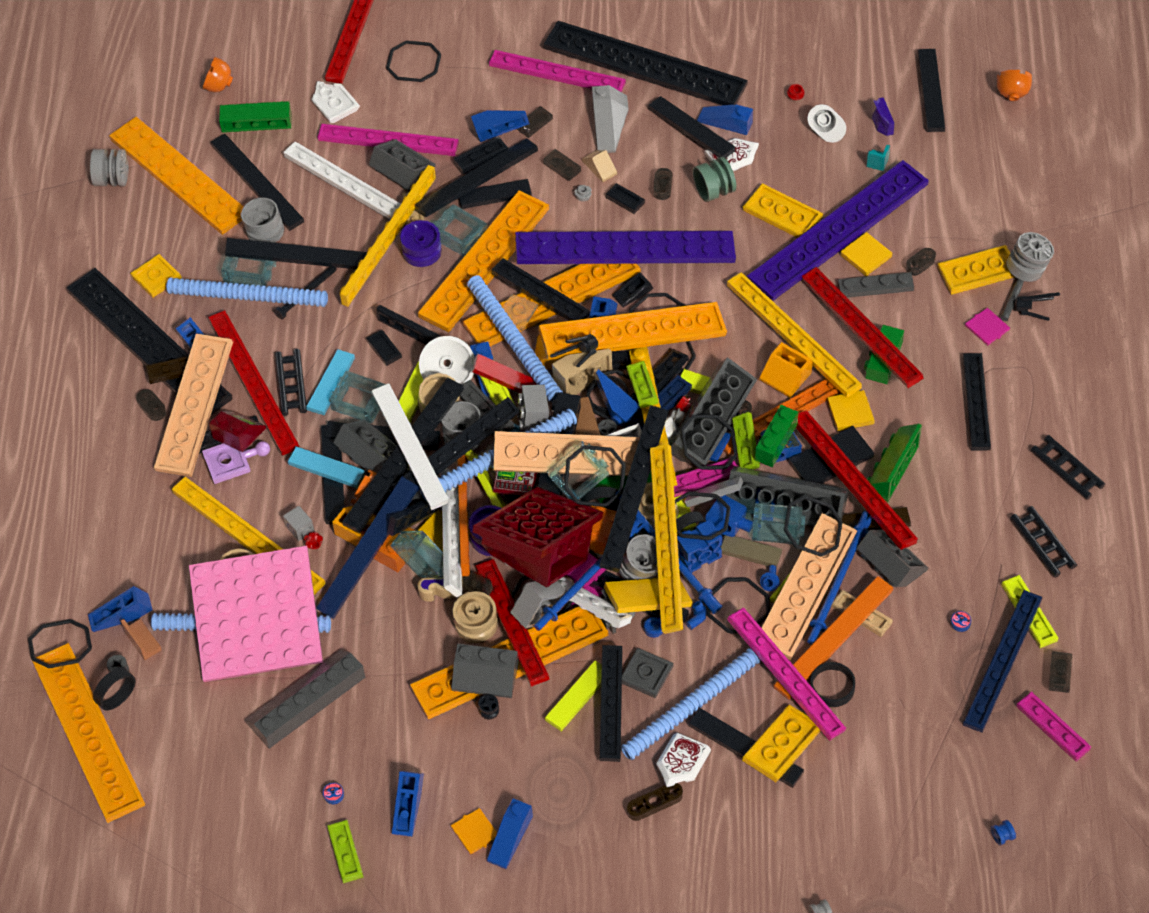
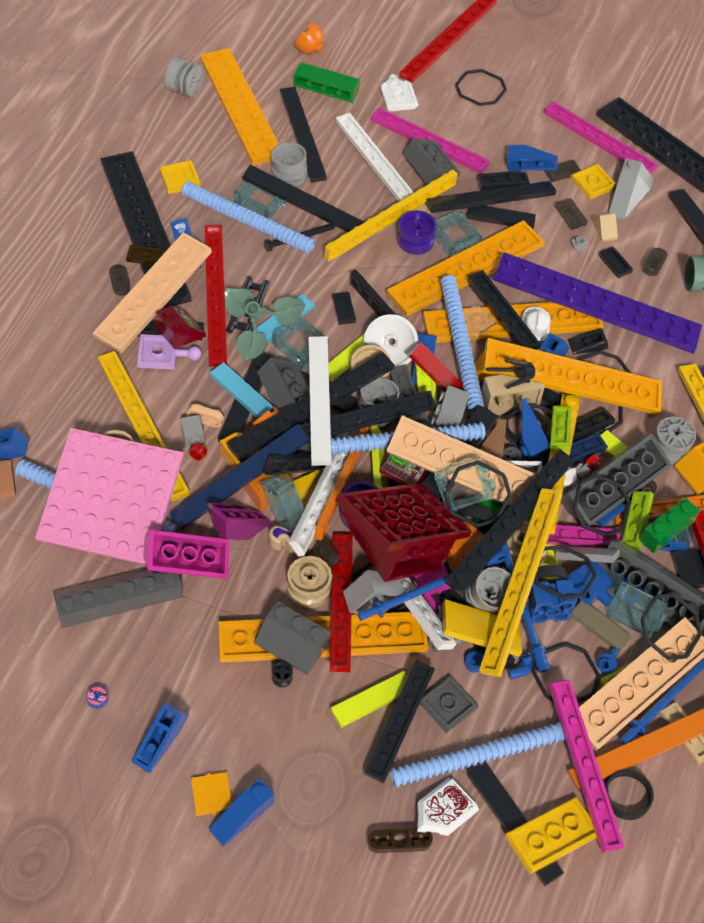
camera: 15 degrees right, 0 degrees up
lime tile [327,820,364,883] -> none
none -> dark pink slope [143,530,230,579]
none -> light nougat plate [186,404,224,428]
none -> magenta wedge [207,502,272,541]
none -> sand green plant [225,288,305,361]
none -> white piece [522,307,551,342]
none -> yellow tile [570,164,617,200]
none -> light grey wheel [654,416,696,467]

